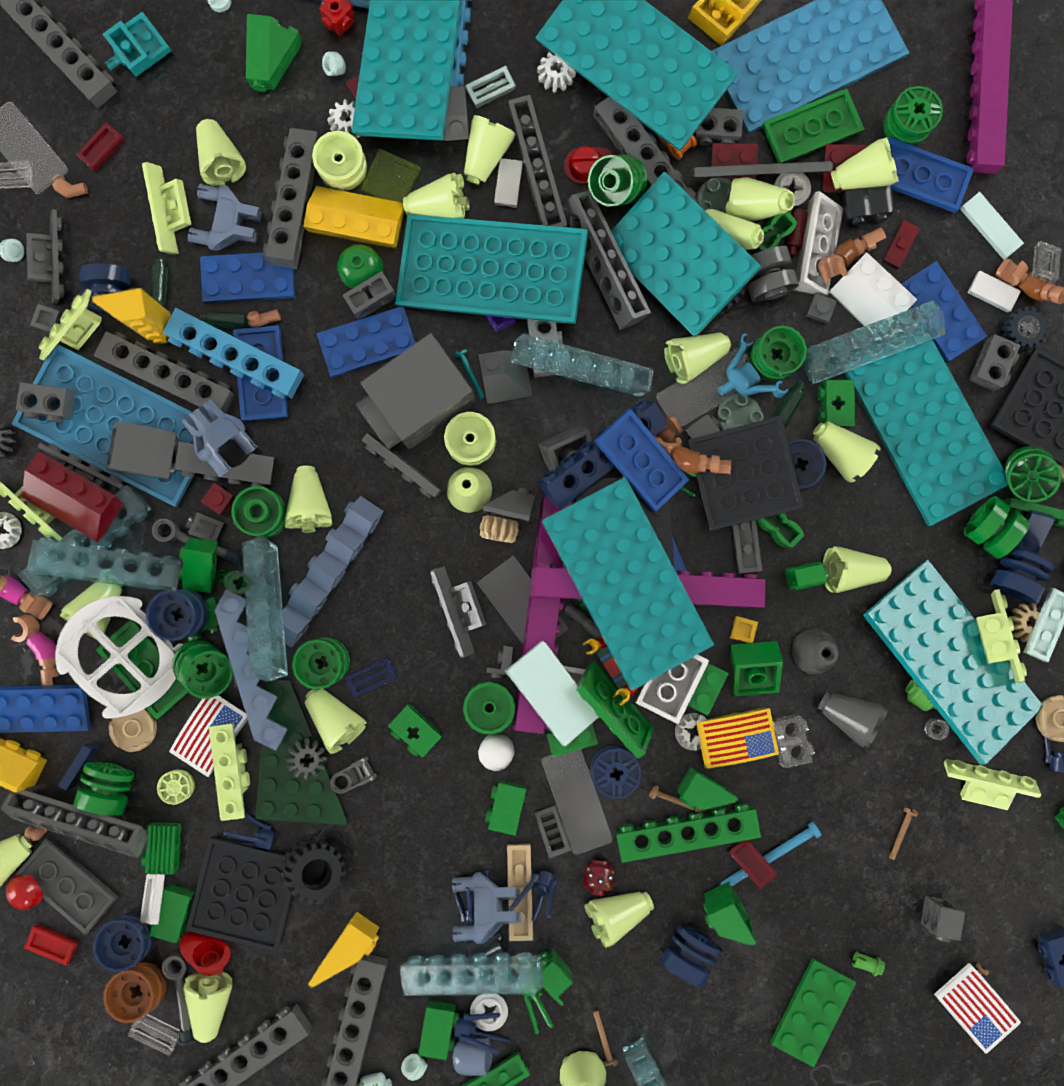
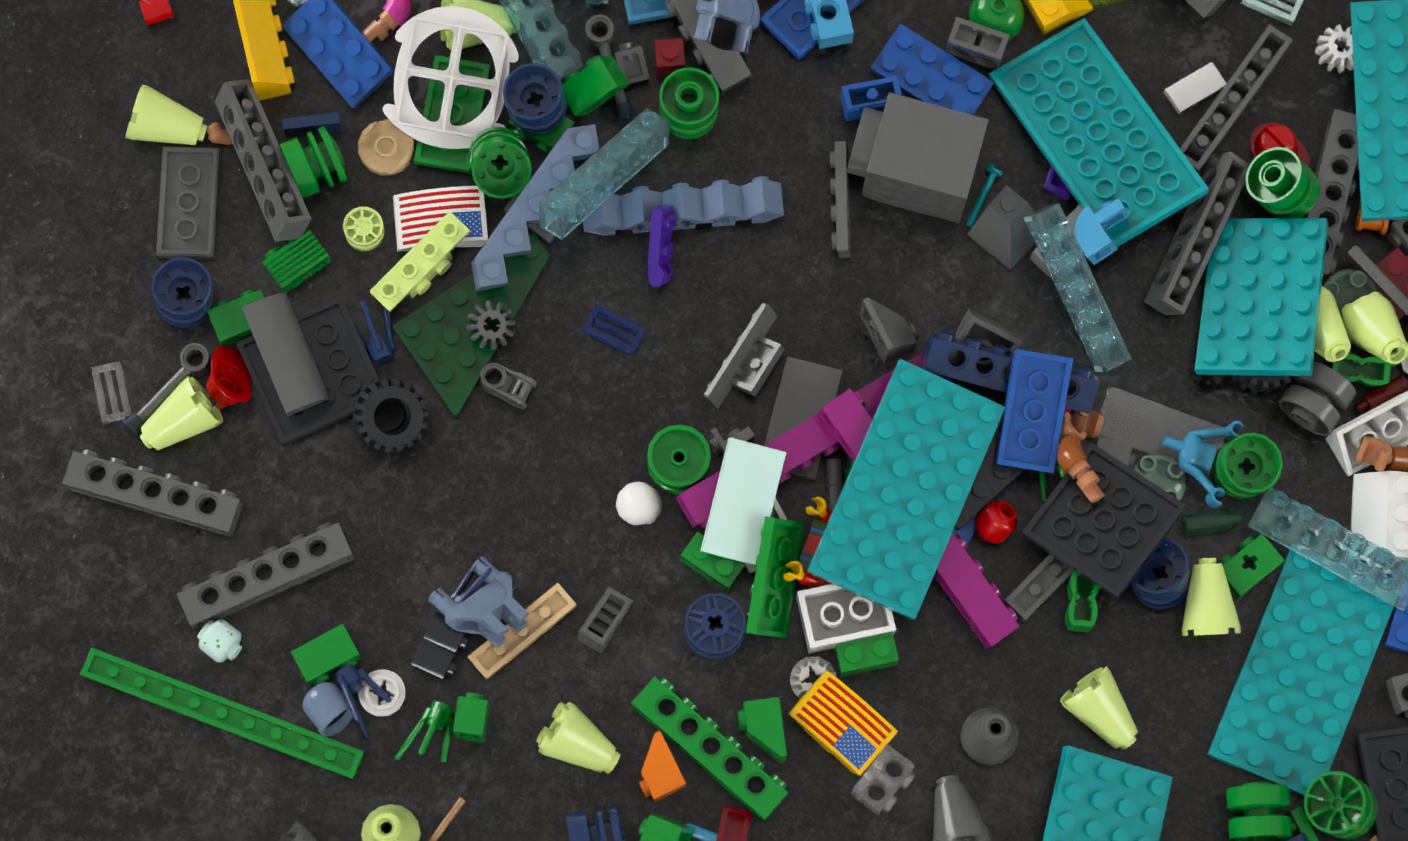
camera: 50 degrees right, 10 degrees down
red hair [6,874,43,910] -> none
red tile [24,924,79,966] -> none
dark orange wheel [104,962,167,1023] -> none
white tile [140,874,165,924] -> none
dark green pin [216,570,251,594] -> none
yellowish green cone [284,466,332,533] -> none
green wheel [292,637,350,690] -> none
yellowish green cone [304,689,367,754] -> none
yellow slope [308,911,379,987] -> none
green brick [388,703,443,758] -> none
clear light blue brick [400,952,544,995] -> none
light aqua tile [401,1054,427,1081] -> none
yellowish green cone [403,173,469,219] -> none
yellowish green wheel [444,412,496,466] -> none
yellowish green cone [446,467,492,513] -> none
yellowish green cone [464,115,515,185] -> none
tan gear [480,515,519,543] -> none
green brick [485,780,526,836] -> none
dark blue plant [509,871,557,922] -> none
clear piece [542,749,612,855] -> none
dark red head [583,860,615,896] -> none
medium nougat piece [649,785,701,812] -> none
yellowish green cone [664,332,731,384] -> none
yellow tile [729,616,758,643] -> none
green slope [729,641,783,697] -> none
green brick [785,561,829,590] -> none
dark grey plate [806,293,837,324] -> none
none -> dark grey brick [241,293,330,416]
none -> orange slope [638,731,686,802]
none -> dark purple hinge [648,204,676,288]
none -> blue brick [840,76,902,122]
none -> red head [974,501,1018,544]
none -> dark azure brick [1075,198,1130,265]

